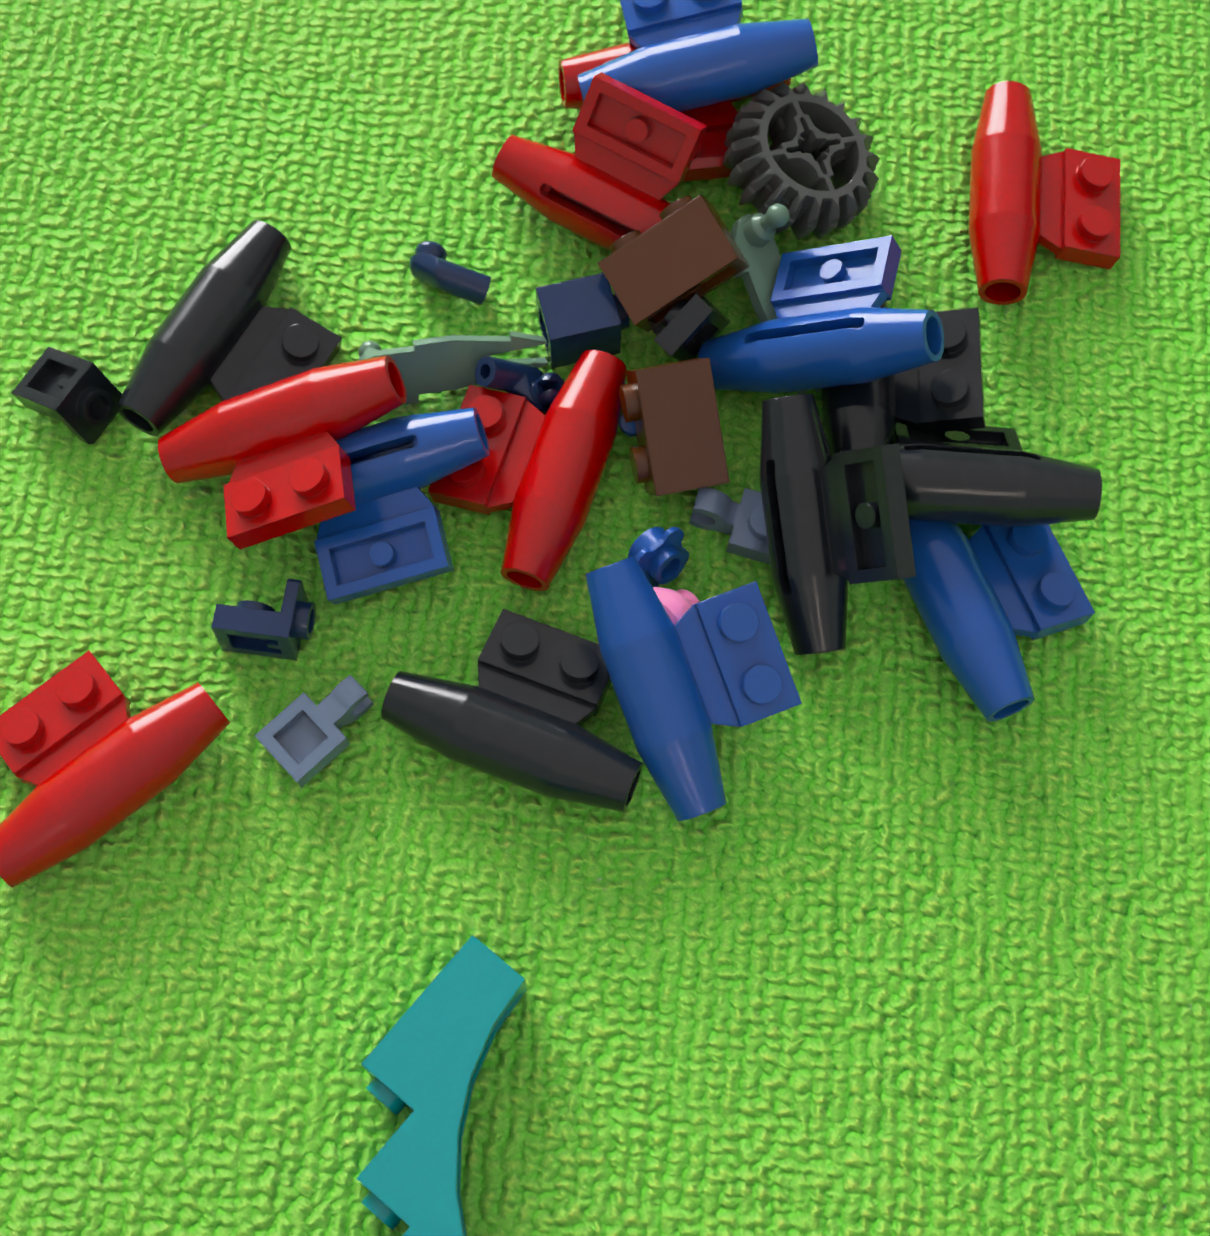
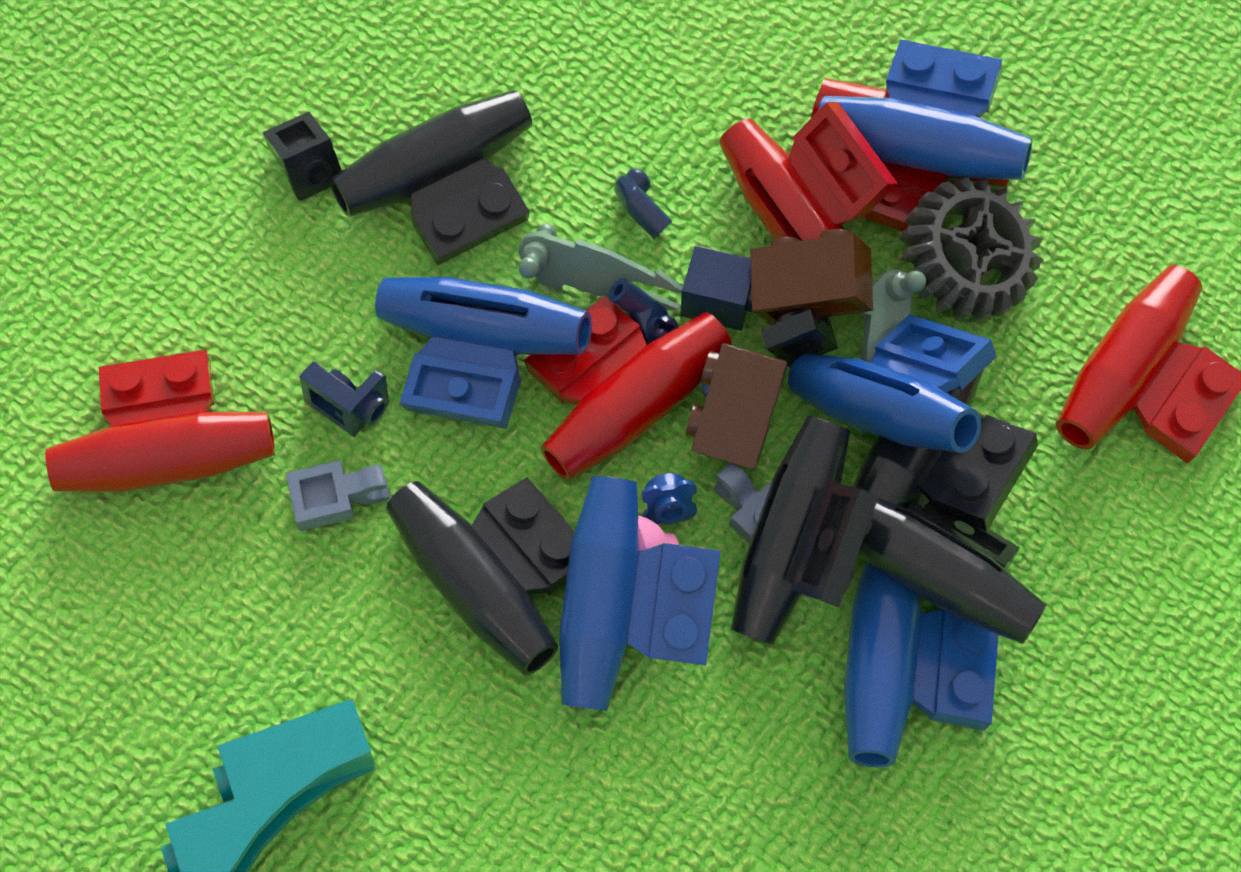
camera: 30 degrees right, 5 degrees down
red plate [158,355,407,550] -> none

